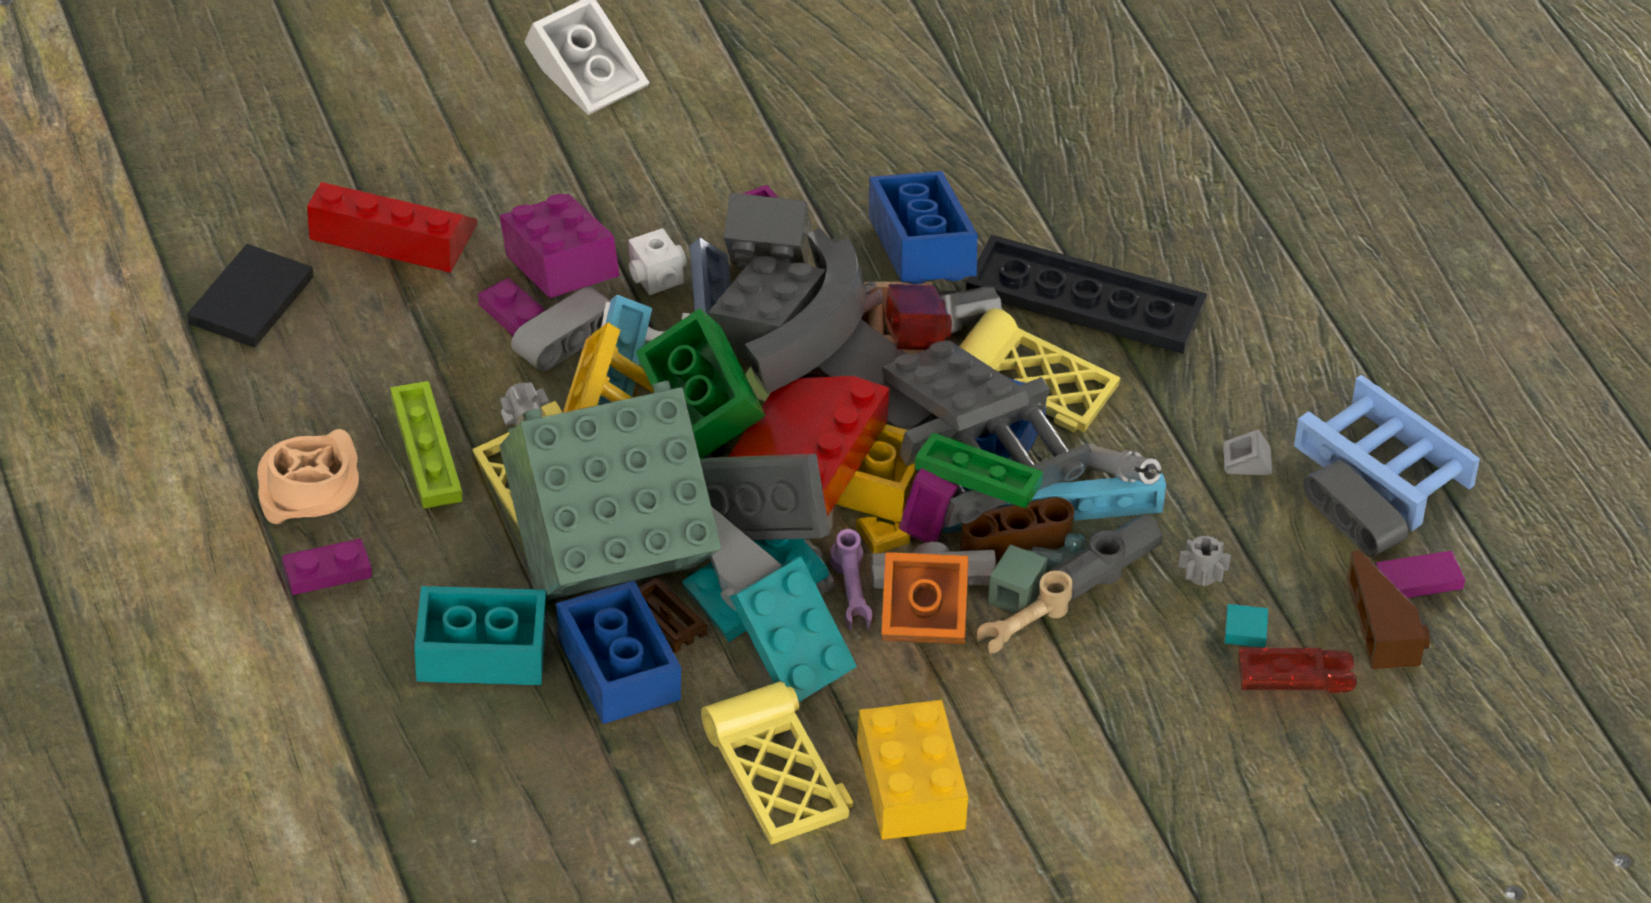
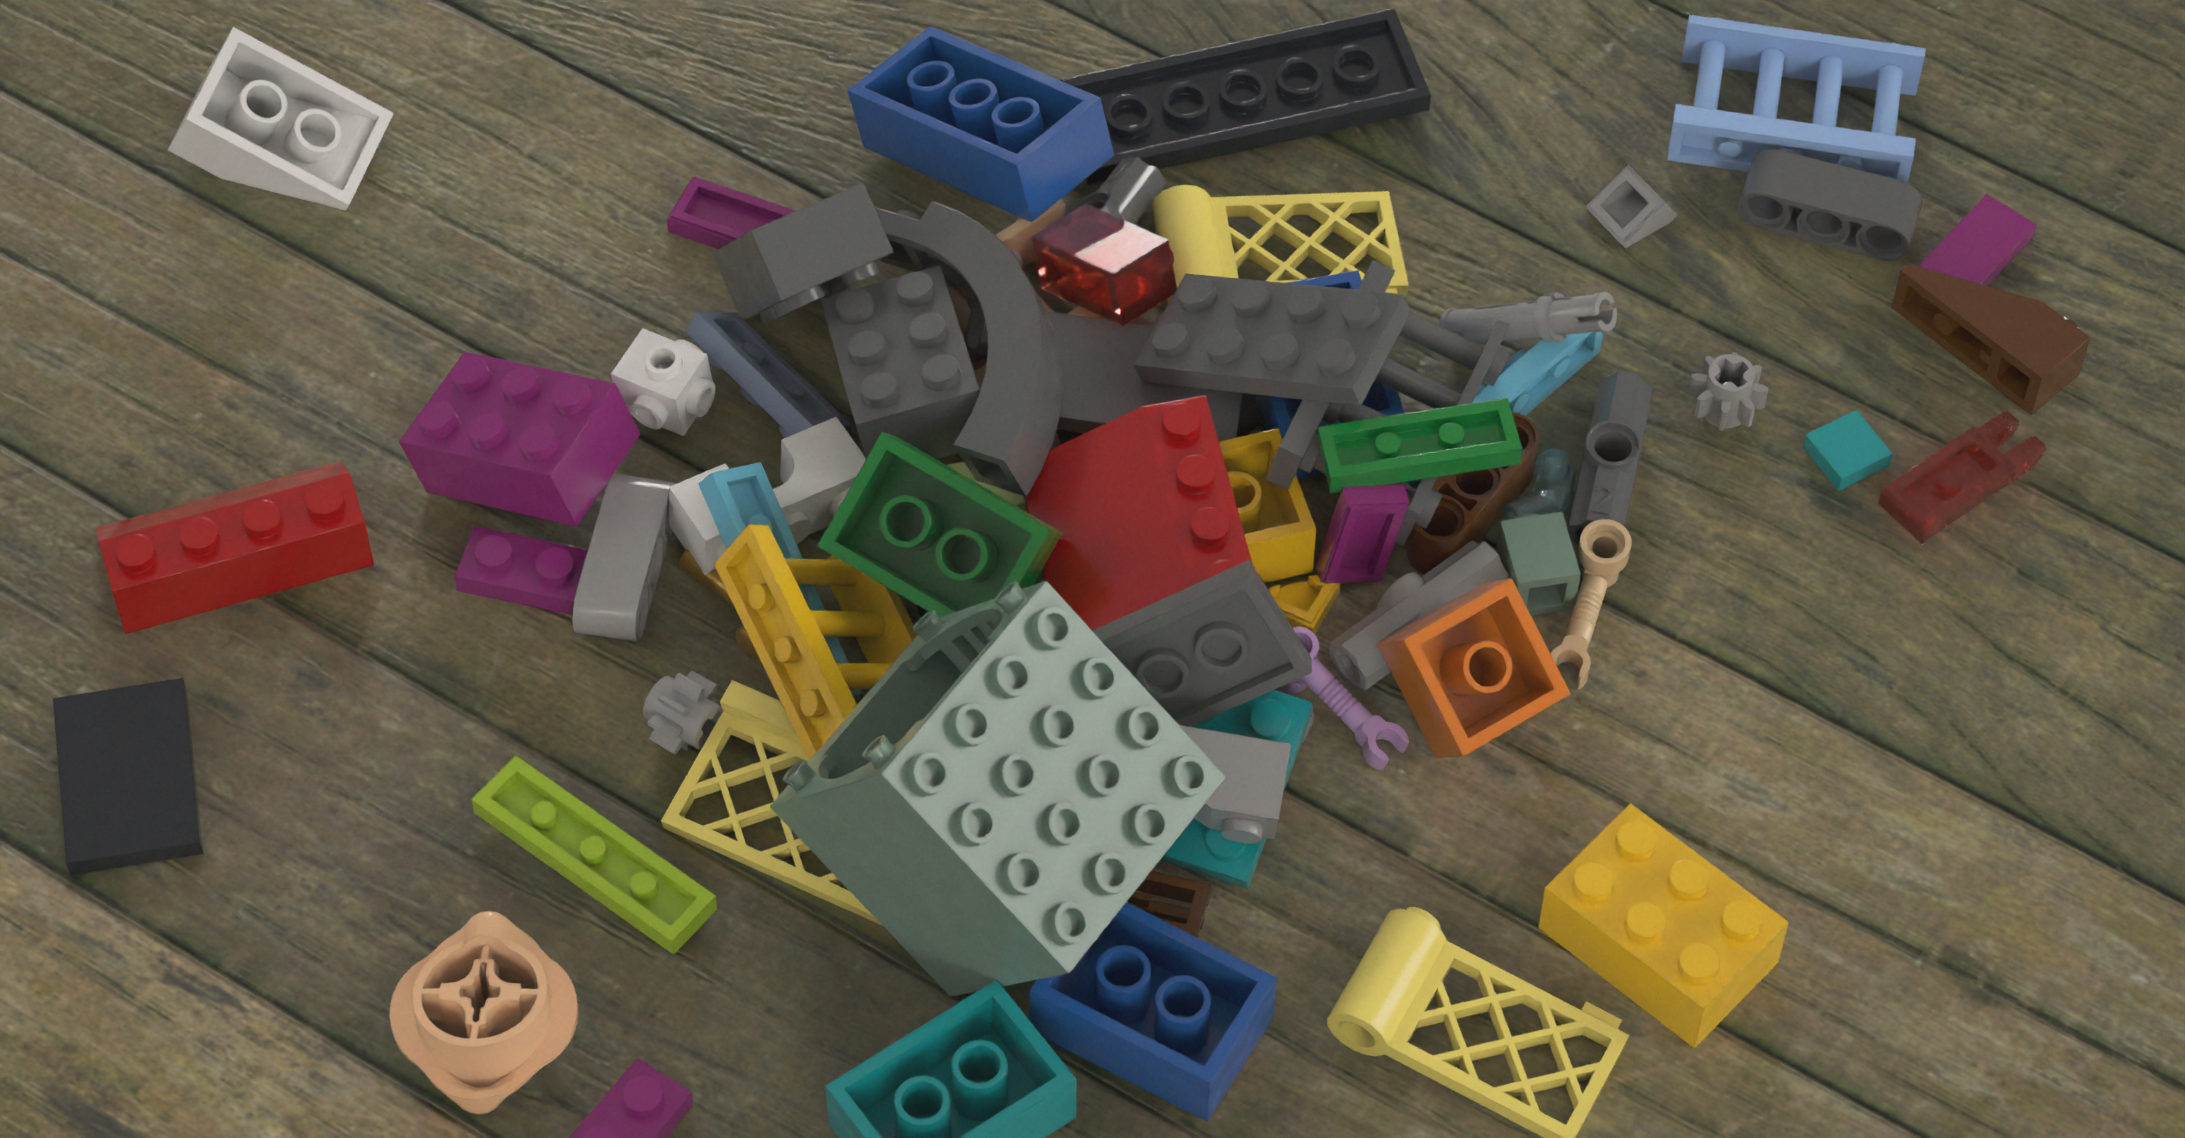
camera: 35 degrees left, 10 degrees up
teal plate [729,556,857,702] -> none

